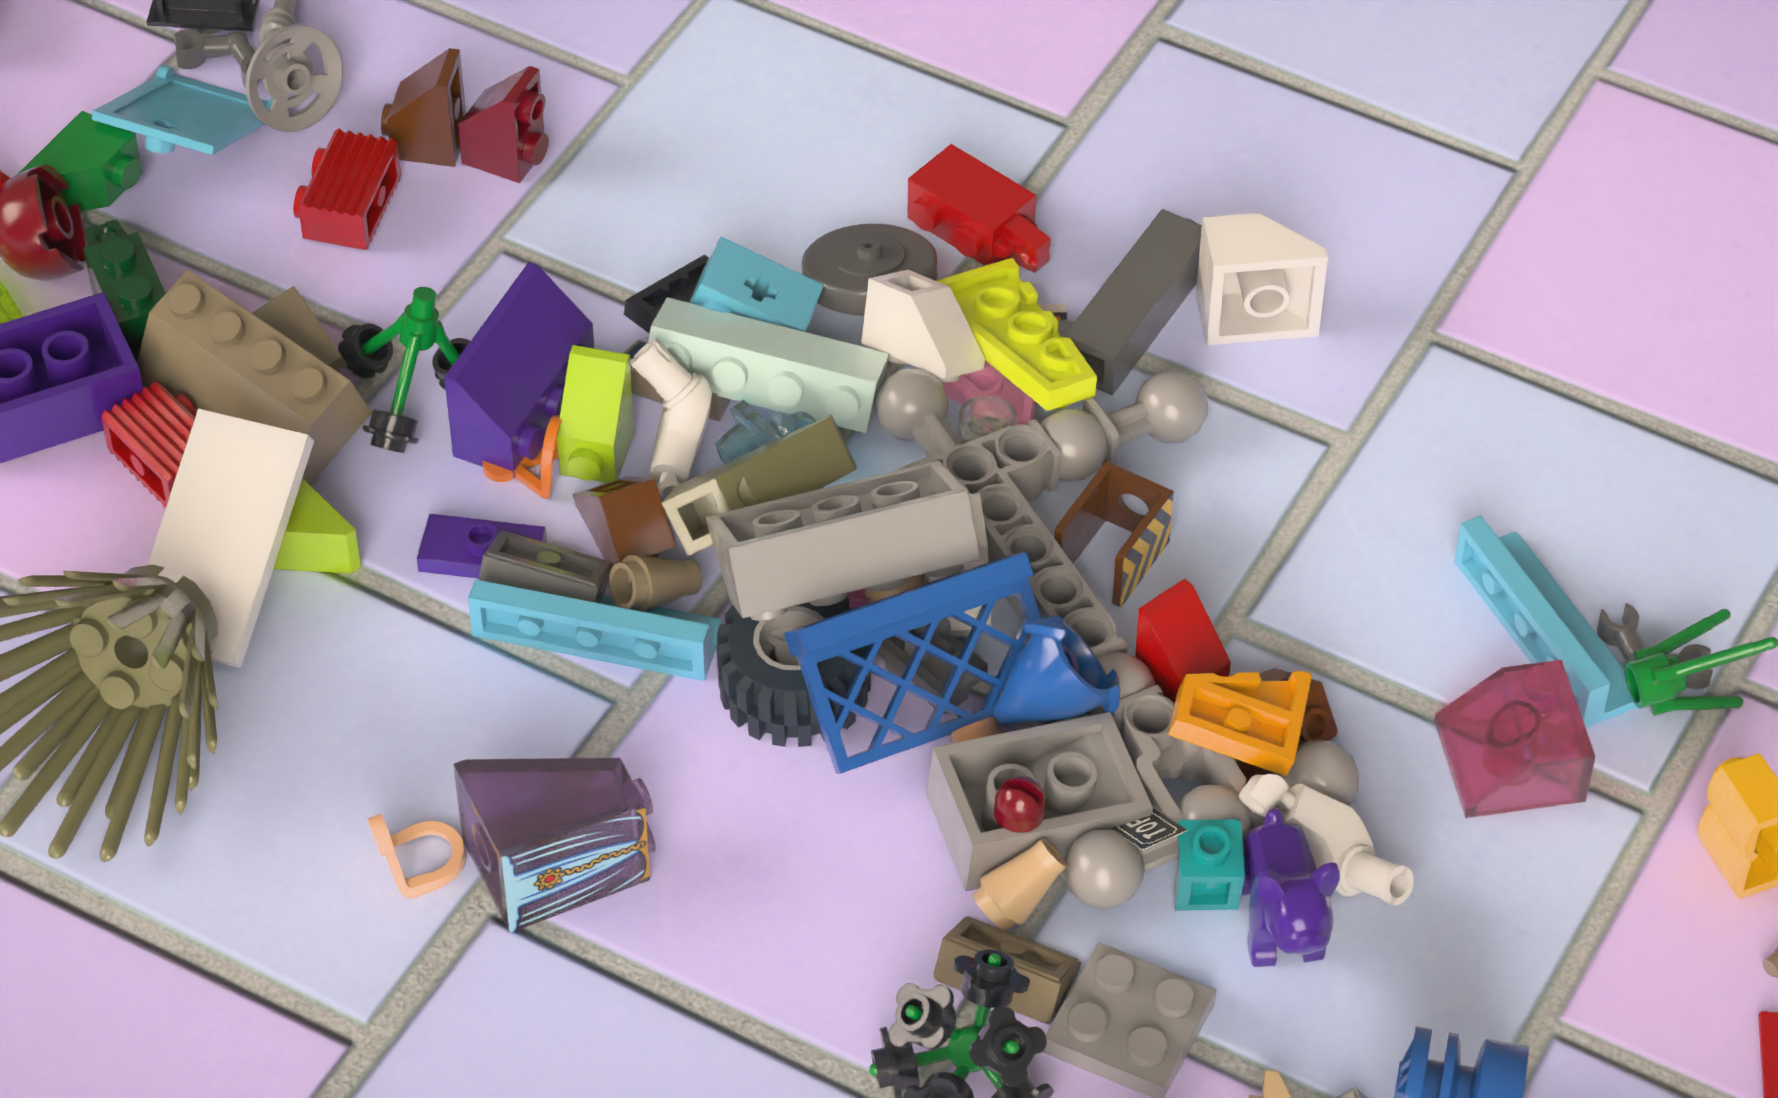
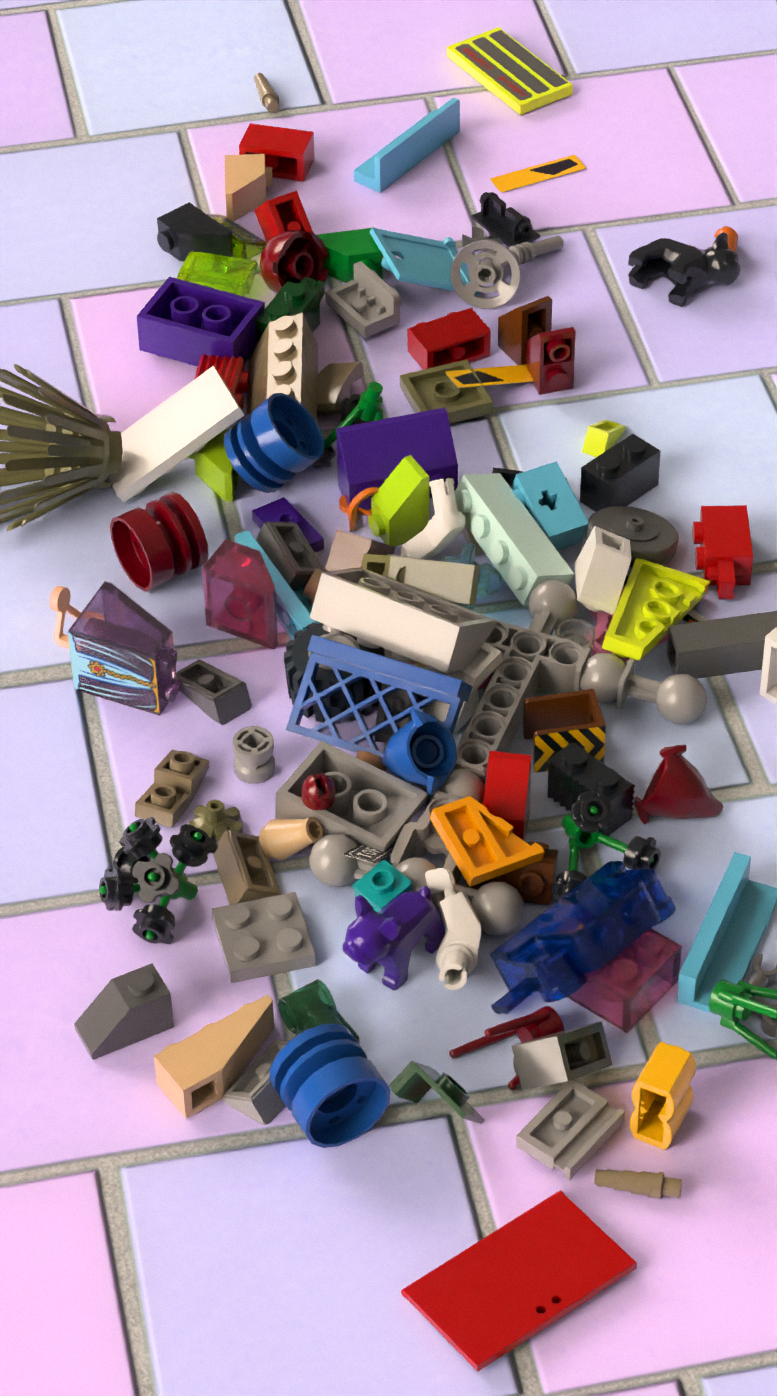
camera: 50 degrees right, 5 degrees down
none -> dark red wheel [110,492,209,592]
none -> dark tan slope [135,749,209,828]
none -> dark grey slope [168,659,252,725]
none -> olive plant [189,800,243,843]
none -> clear pink slope [202,539,278,650]
none -> blue wheel [224,393,325,493]
none -> light grey wheel [232,726,275,784]
none -> clear green piece [277,979,360,1045]
none -> light grey bracket [325,261,401,338]
none -> dark green piece [389,1061,485,1124]
none -> olive plate [399,359,493,424]
none -> yellow sticker [445,365,534,388]
none -> dark red plant [449,1006,564,1090]
none -> clear blue brick [490,861,676,1014]
none -> dark grey slope [511,1021,613,1090]
none -> light grey plate [516,1079,625,1180]
none -> black brick [547,742,636,836]
none -> black plant [551,791,661,910]
none -> black brick [580,434,661,512]
none -> neon yellow piece [582,419,626,457]
none -> dark red hat [634,745,723,825]

